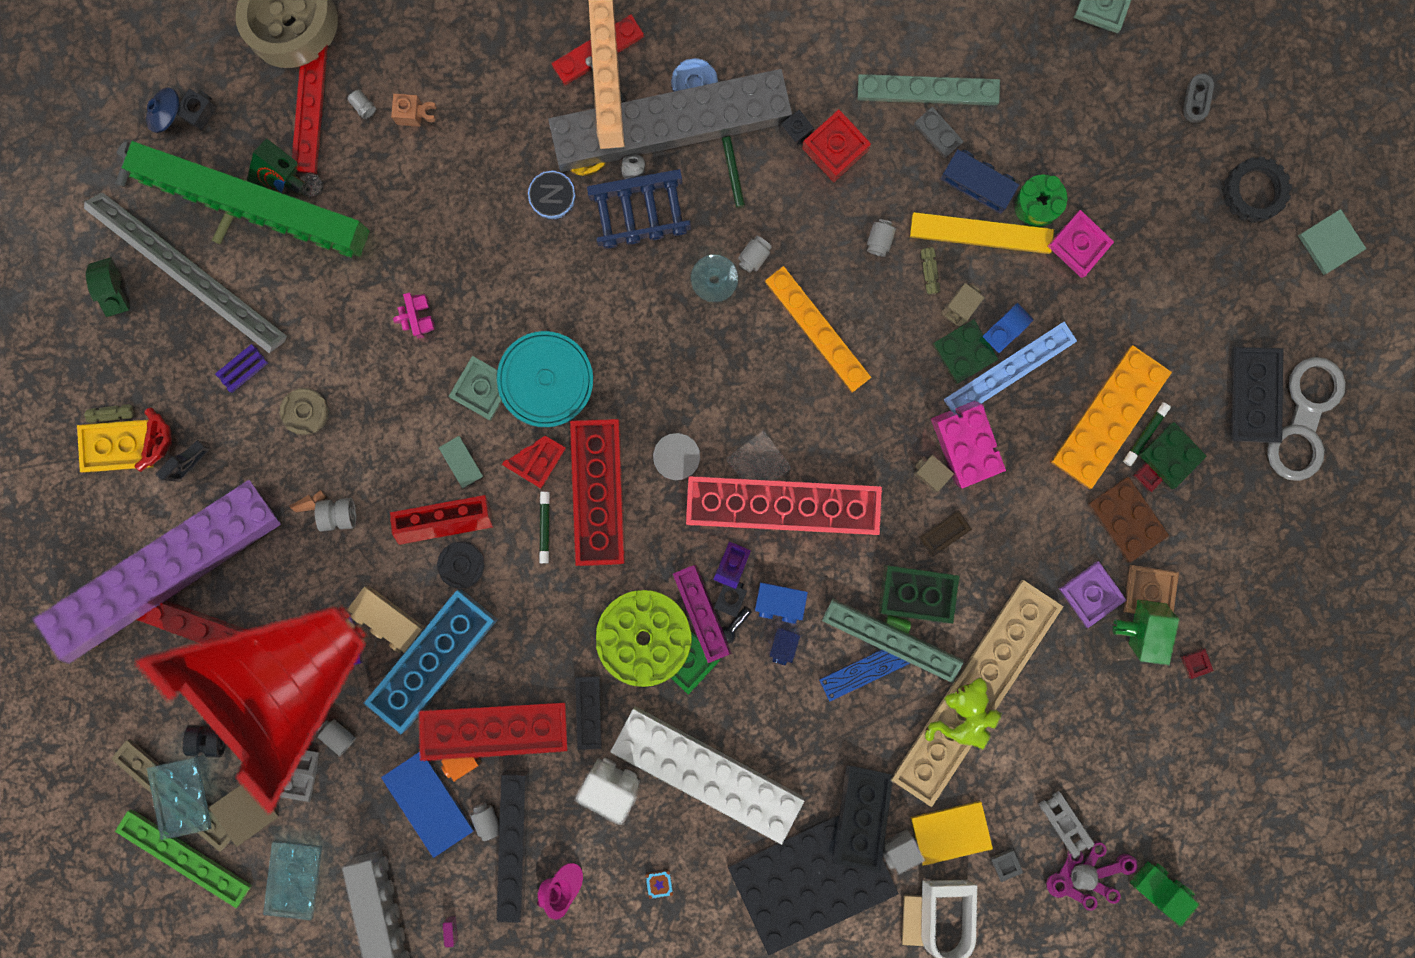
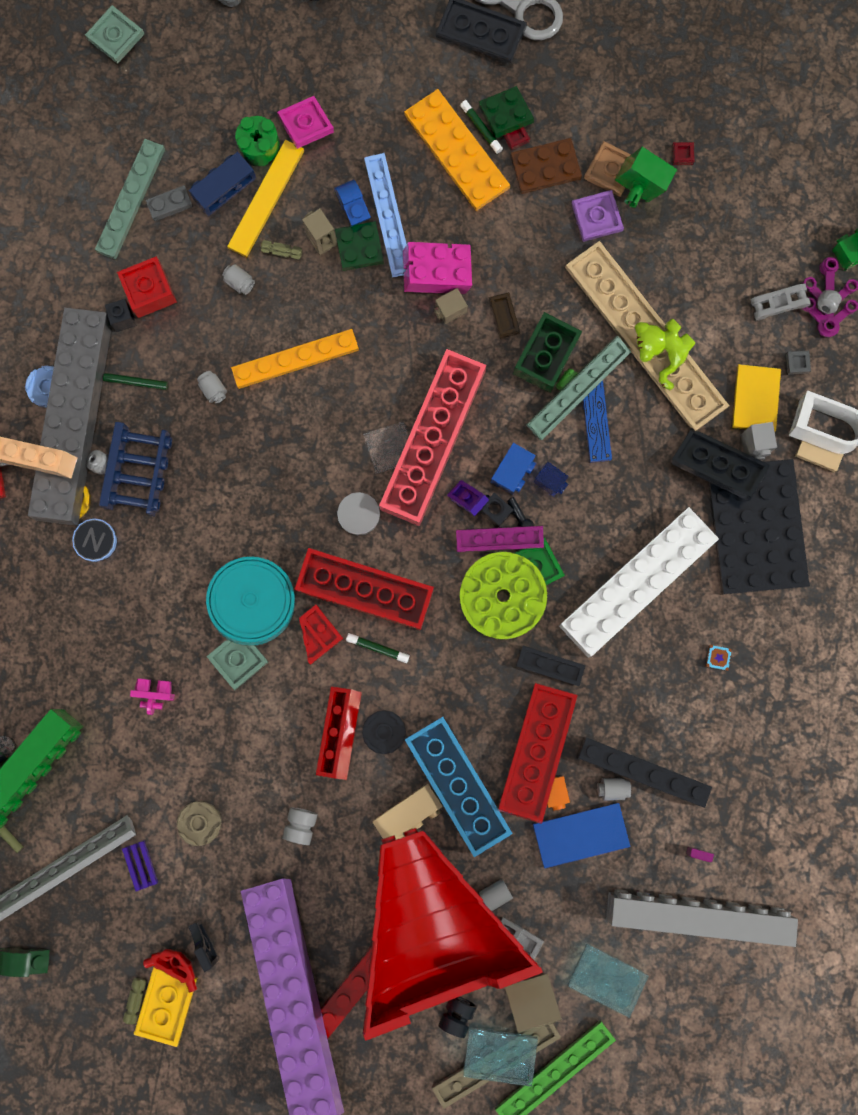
camera: 70 degrees left, 5 degrees down
nougat bar [289,490,327,512] -> none
sand green tile [439,436,484,489] -> none
dark pink piece [537,863,583,920] -> none
white brick [576,757,640,824] -> none
clear light blue dish [691,255,738,302] -> none

